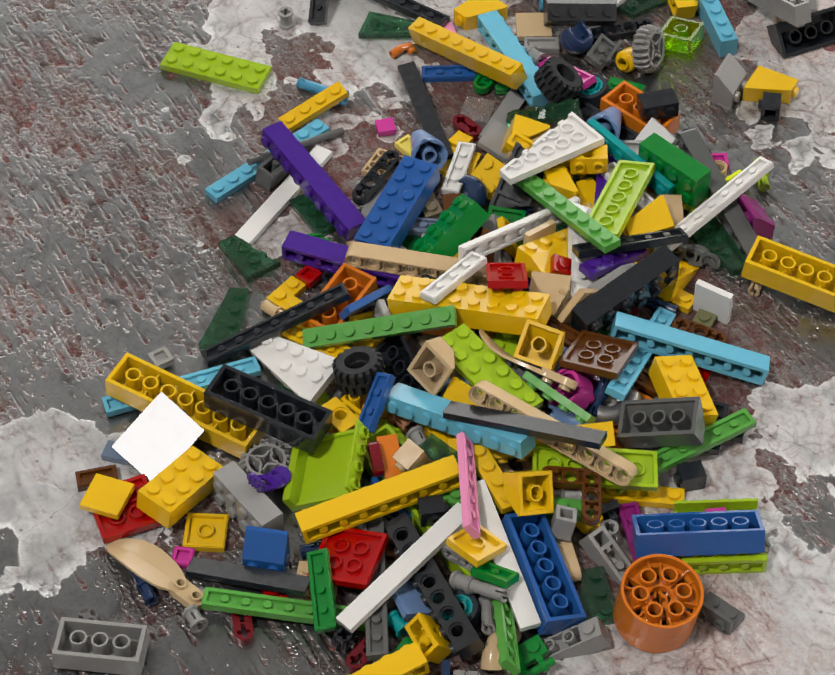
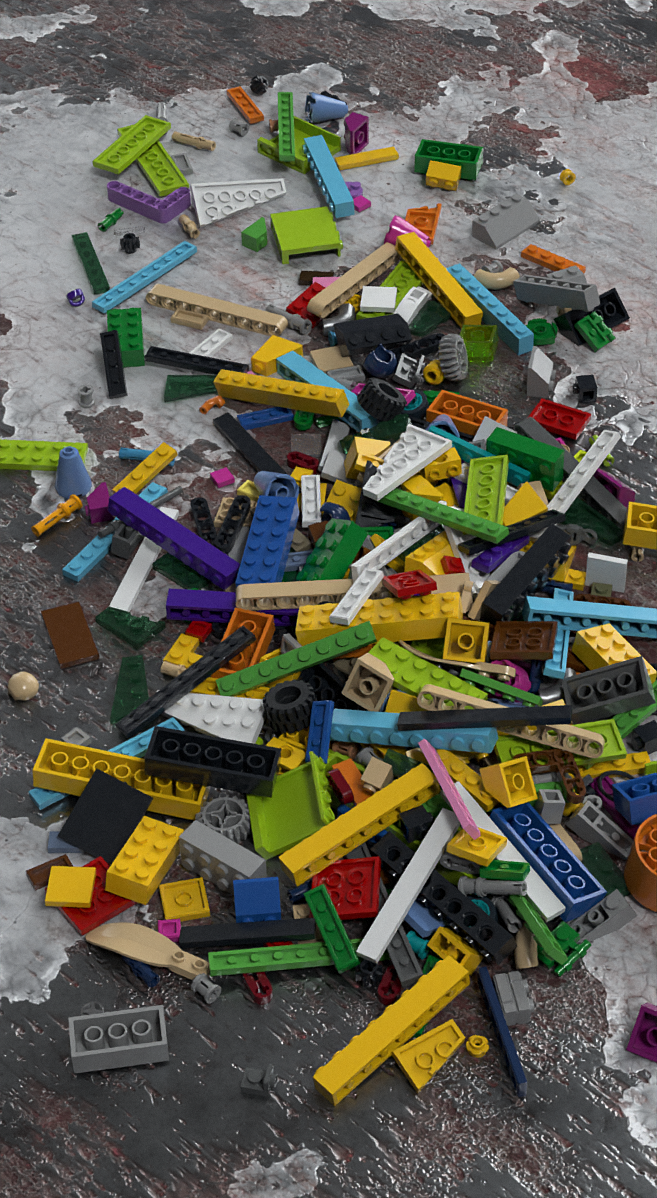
camera: 15 degrees left, 5 degrees down
dark purple piece [247,466,291,492] -> none
blue tile [339,285,392,321] -> none
tan tile [523,219,556,245] -> none
black brick [636,88,679,122] -> none
yellow slope [742,65,799,104] -> none
none -> tan hair [7,672,39,701]
none -> light orange pin [31,494,83,537]
none -> reddish brown tile [41,602,99,669]
none -> medium blue cone [55,446,92,498]
none -> magenta slope [84,482,114,524]
none -> black beam [190,497,217,547]
none -> green plate [526,318,558,346]
none -> red plate [528,398,591,440]
none -> green plate [574,311,616,353]
none -> black tyre [597,770,634,801]

